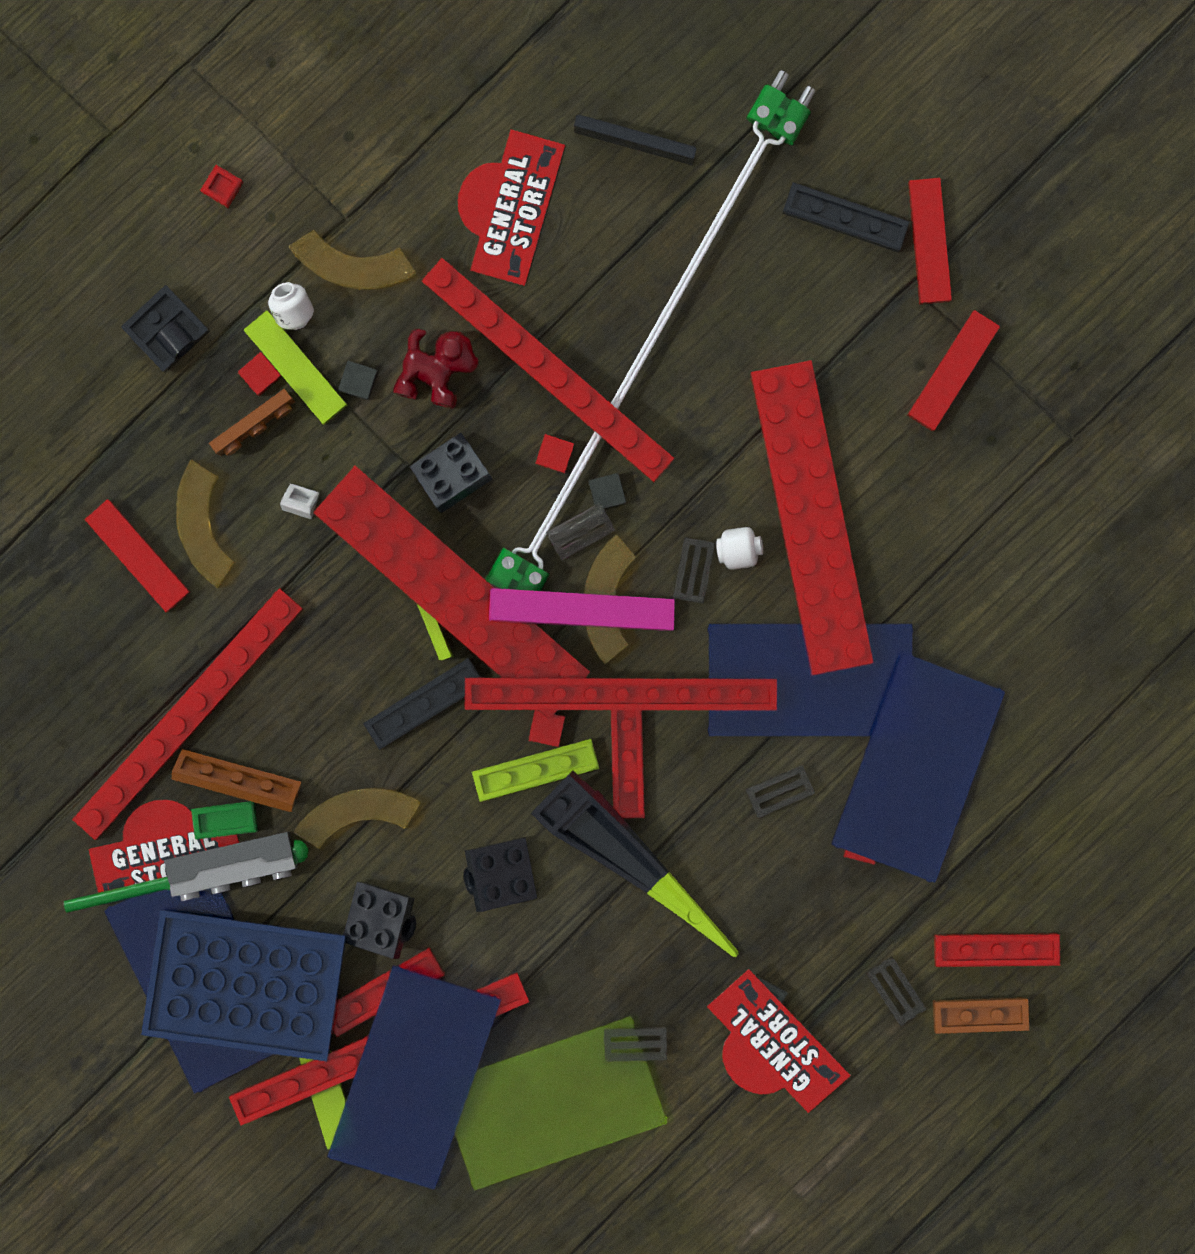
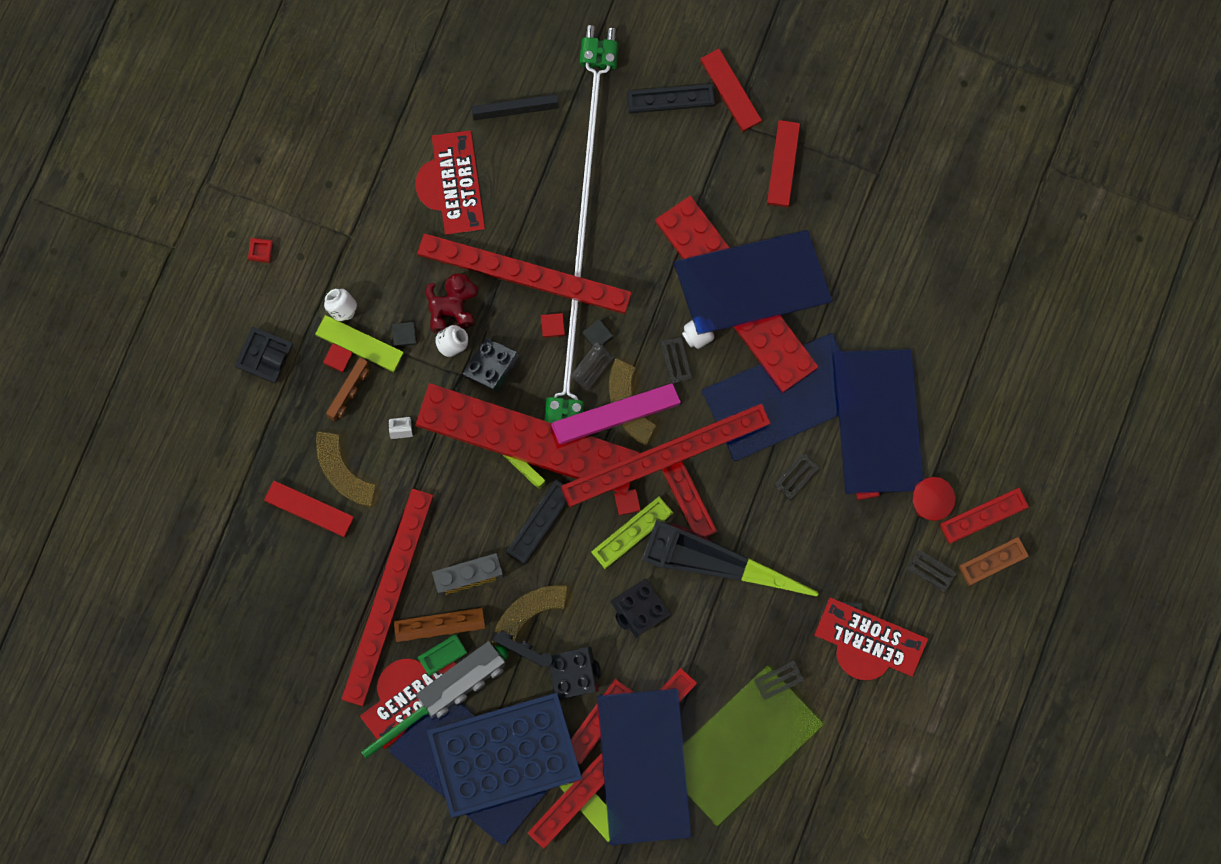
camera: 30 degrees left, 10 degrees down
clear yellow tile [288,230,417,290] -> none
none -> dark grey brick [432,553,503,597]
none -> white head [436,325,468,357]
none -> black plate [490,630,552,667]
none -> clear blue piece [674,230,832,335]
none -> red dish [913,477,955,521]

